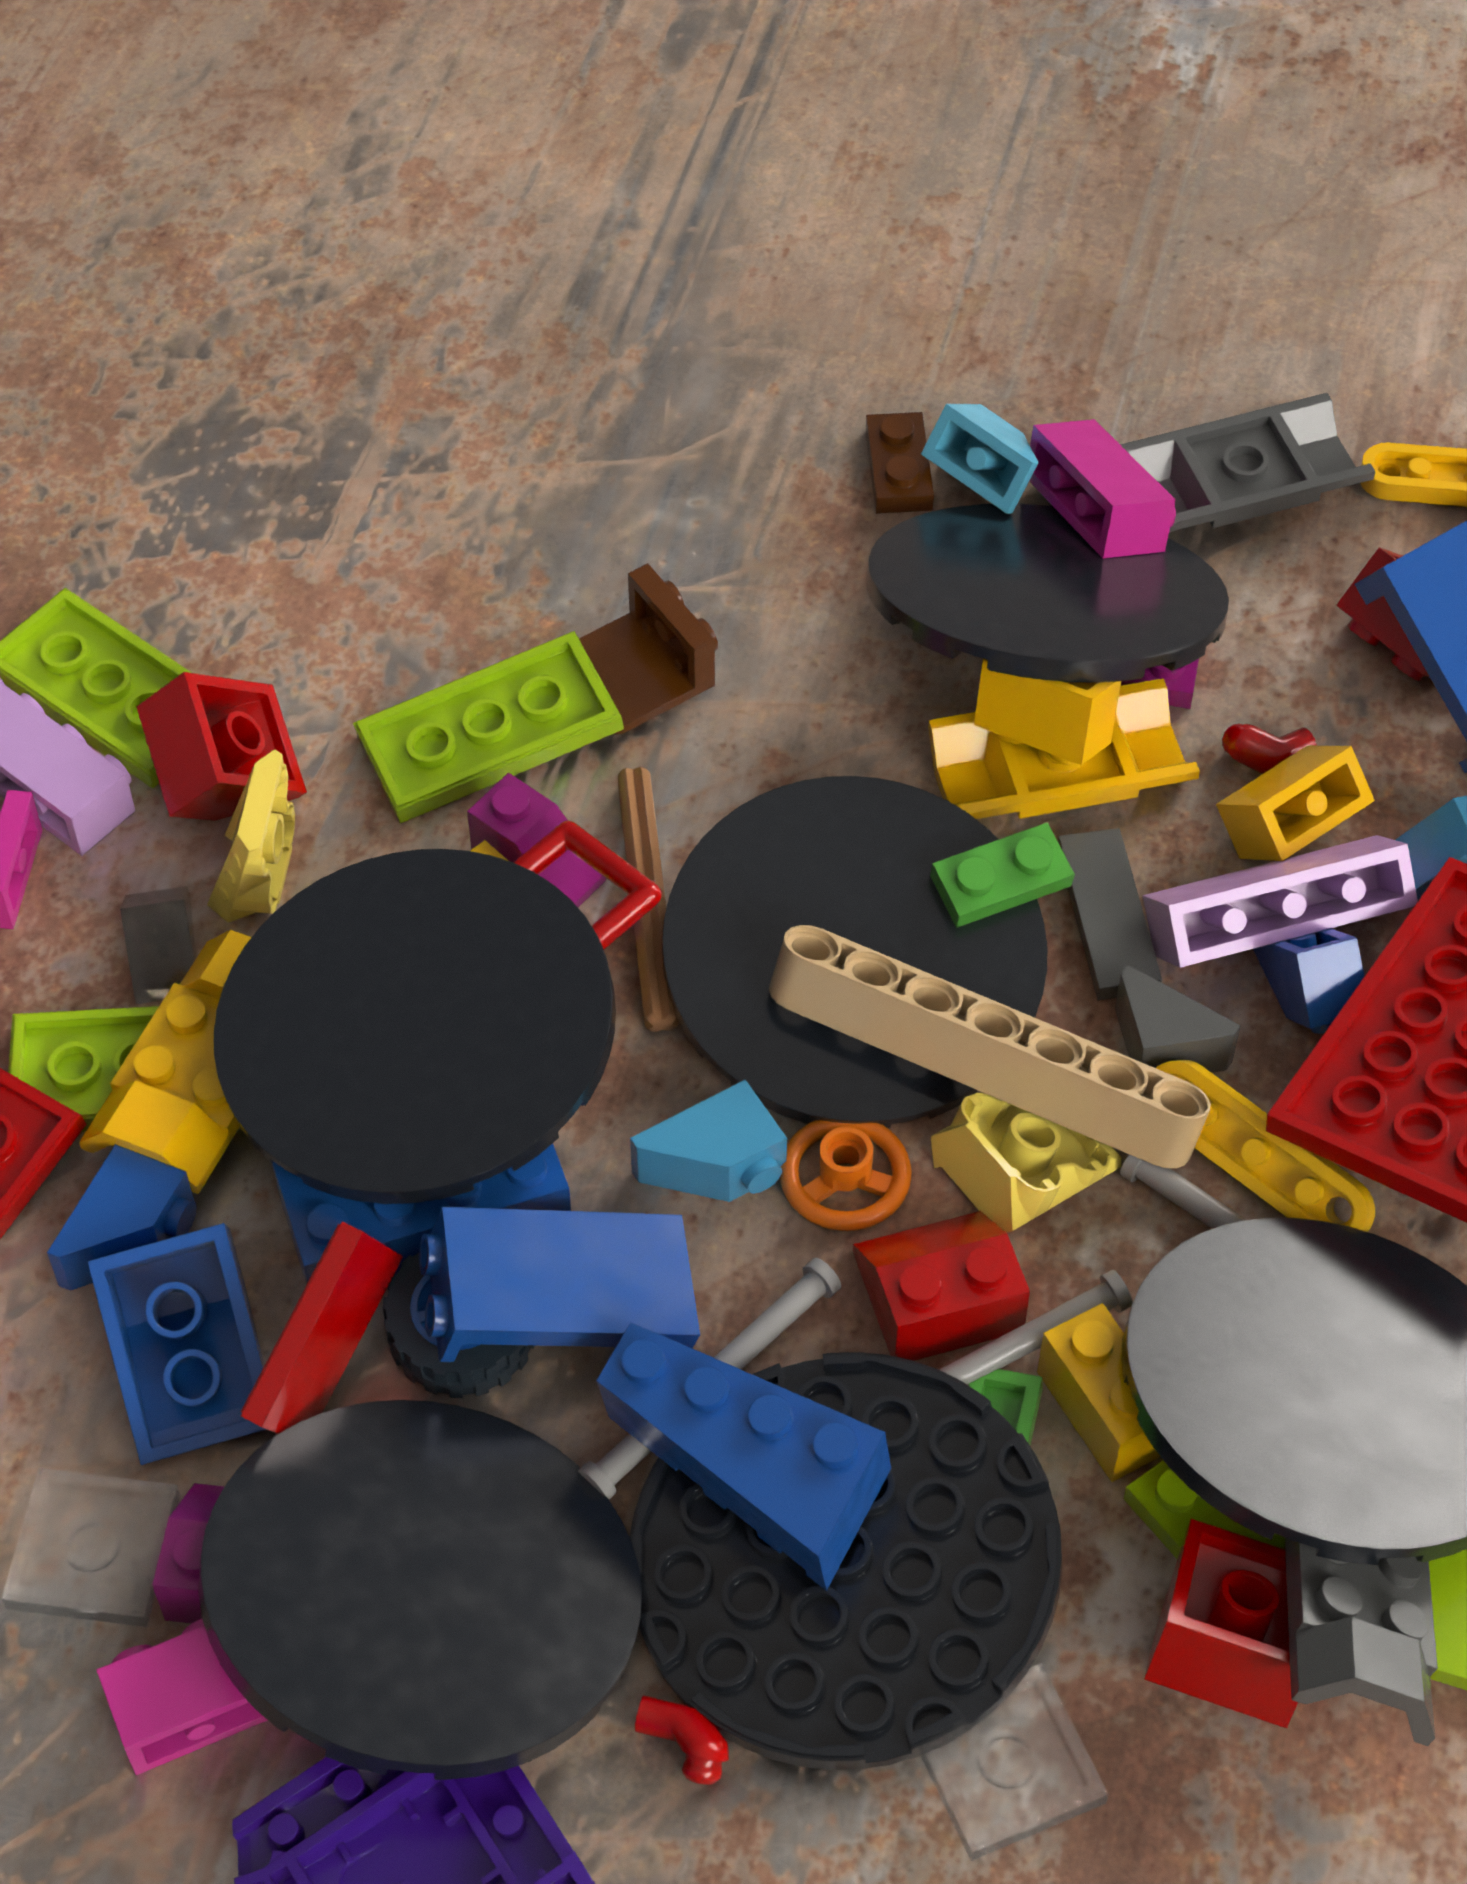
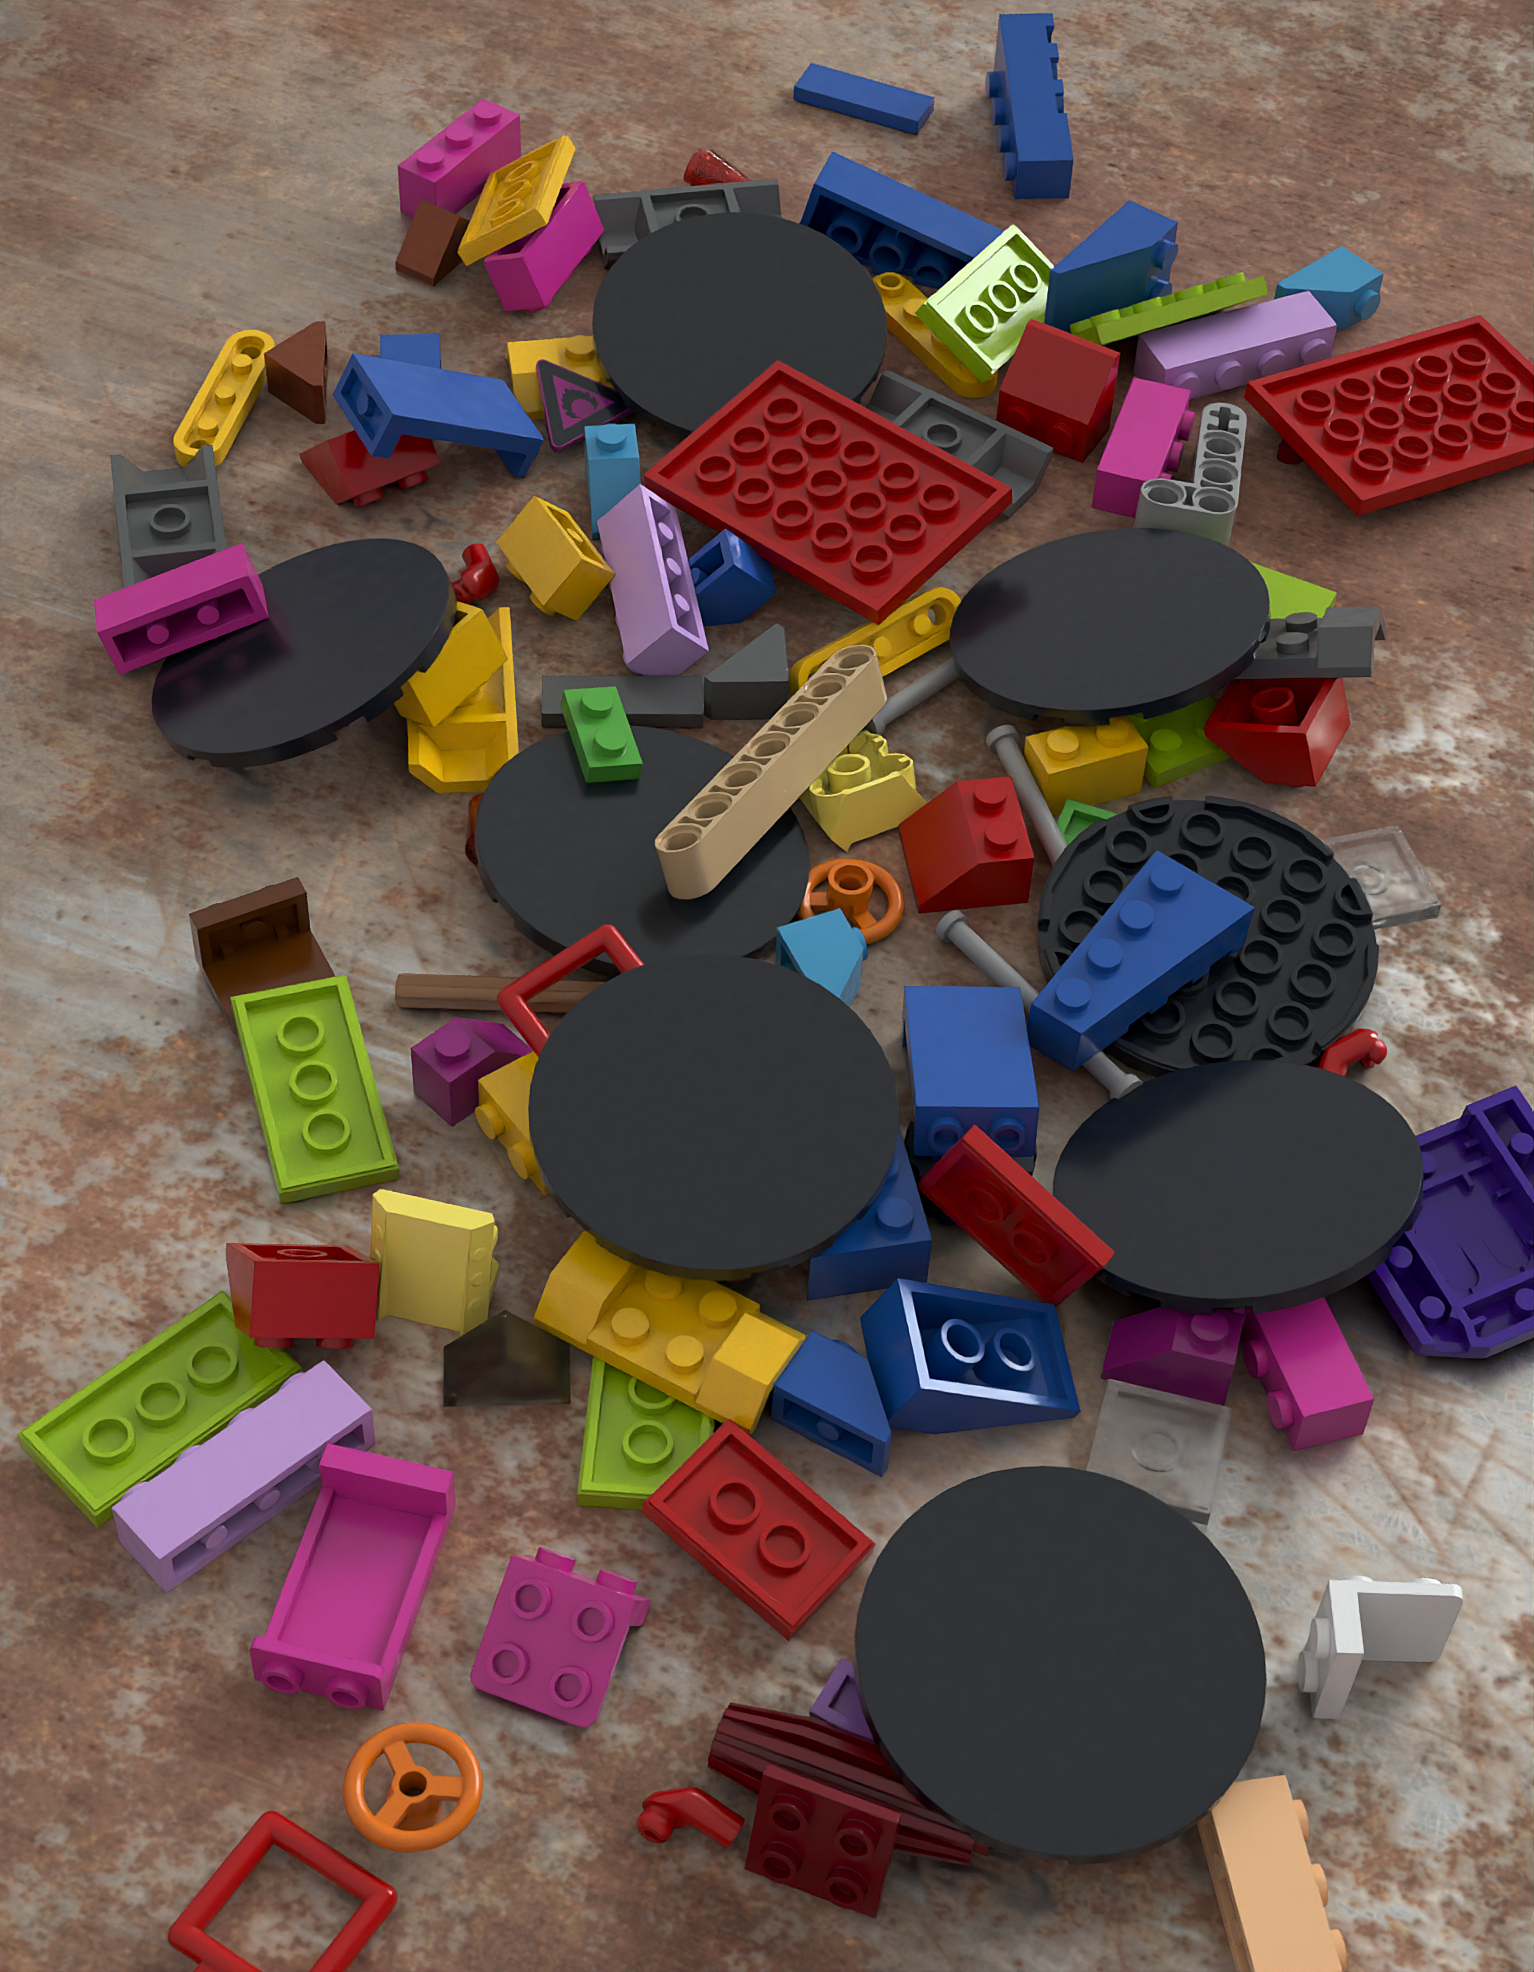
camera: 85 degrees left, 5 degrees down
reddish brown plate [866,412,934,514] -> none
medium azure slope [921,404,1039,514] -> none

